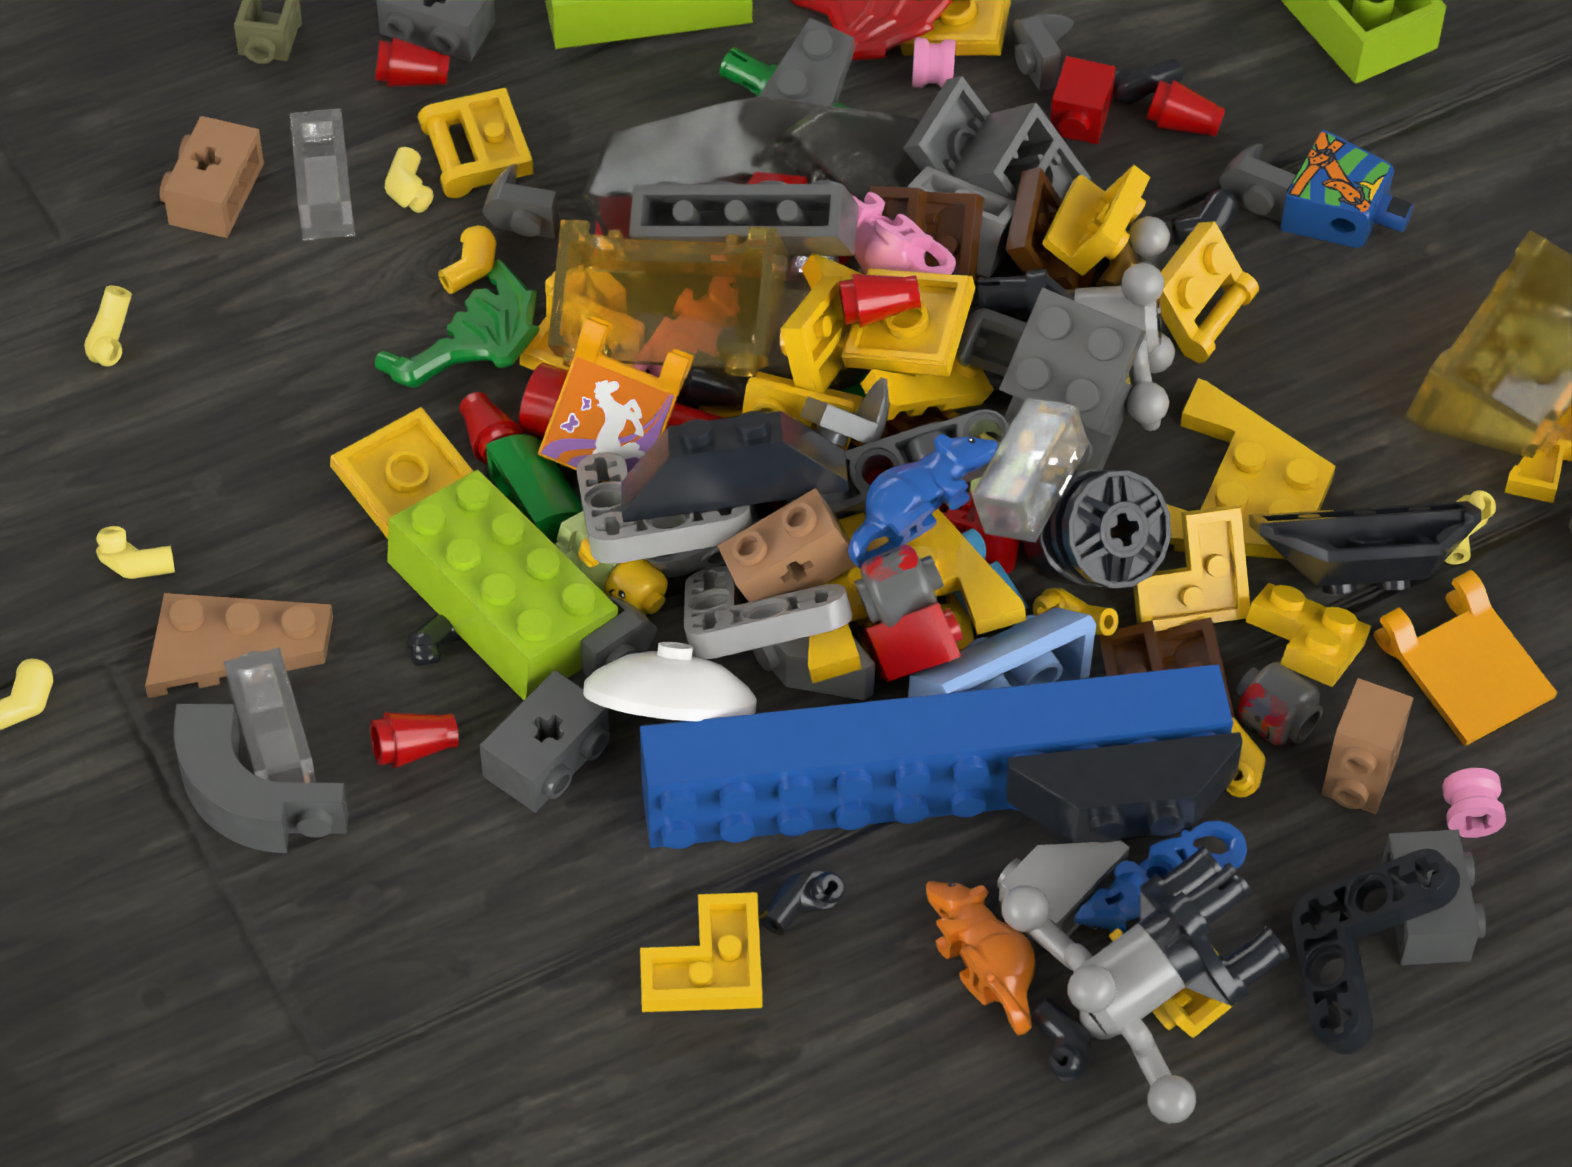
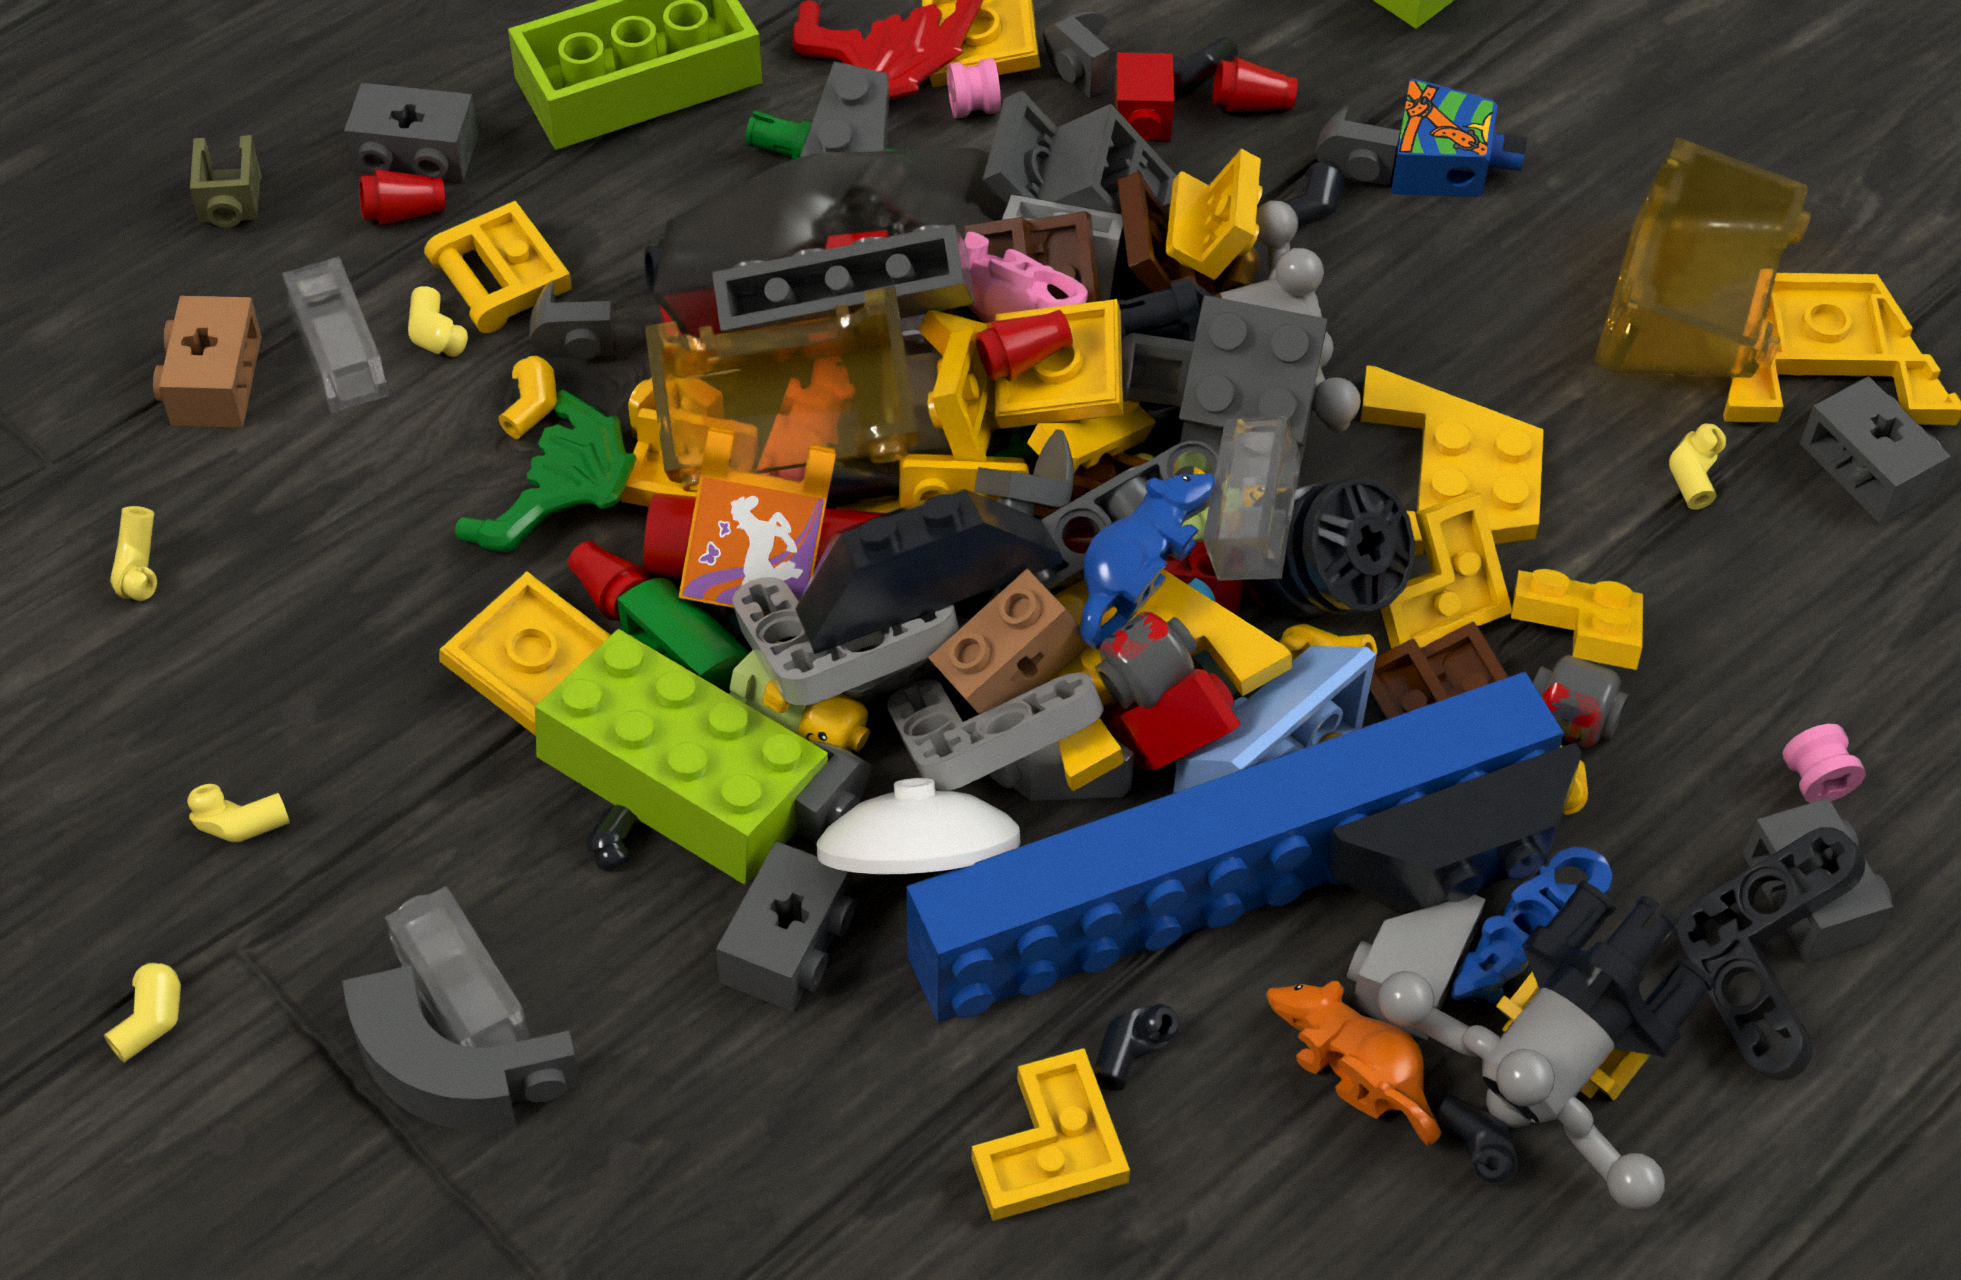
camera: 15 degrees left, 0 degrees up
medium nougat wing [145,593,333,698] -> none
red cone [370,712,459,769] -> none
yellow plate [1159,222,1259,363] -> none
black wedge [1249,501,1482,594] -> none
medium nougat brick [1321,678,1414,814] -> none
light orange flag [1373,570,1558,746] -> none

